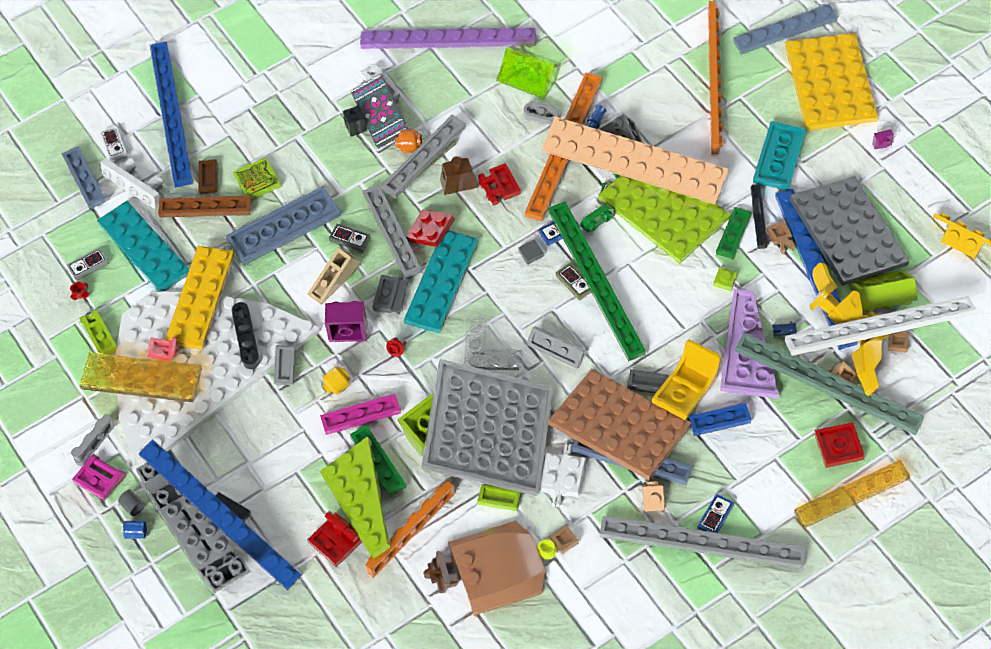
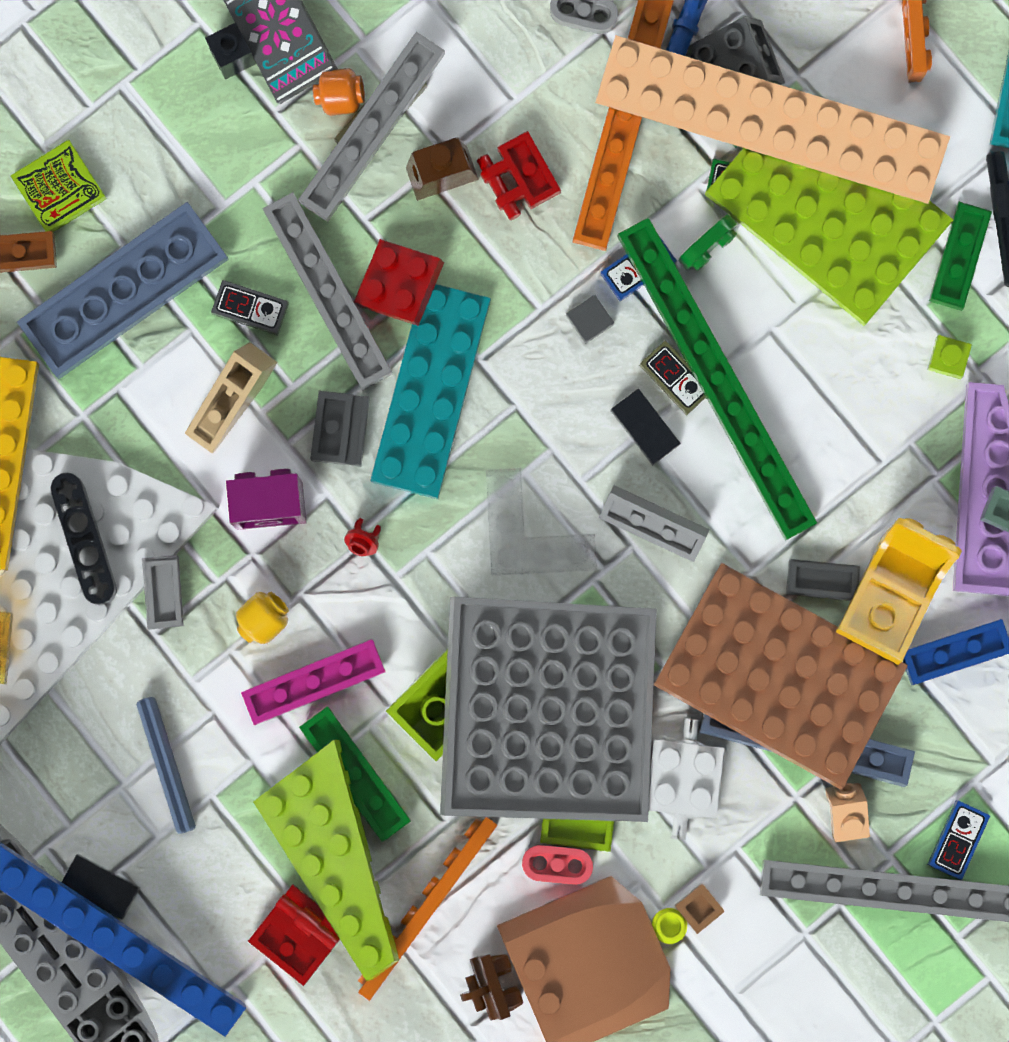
camera: 10 degrees left, 25 degrees up
none -> sand blue axle [136,697,196,834]
none -> coral plate [522,845,593,885]
none -> black tile [610,388,681,466]

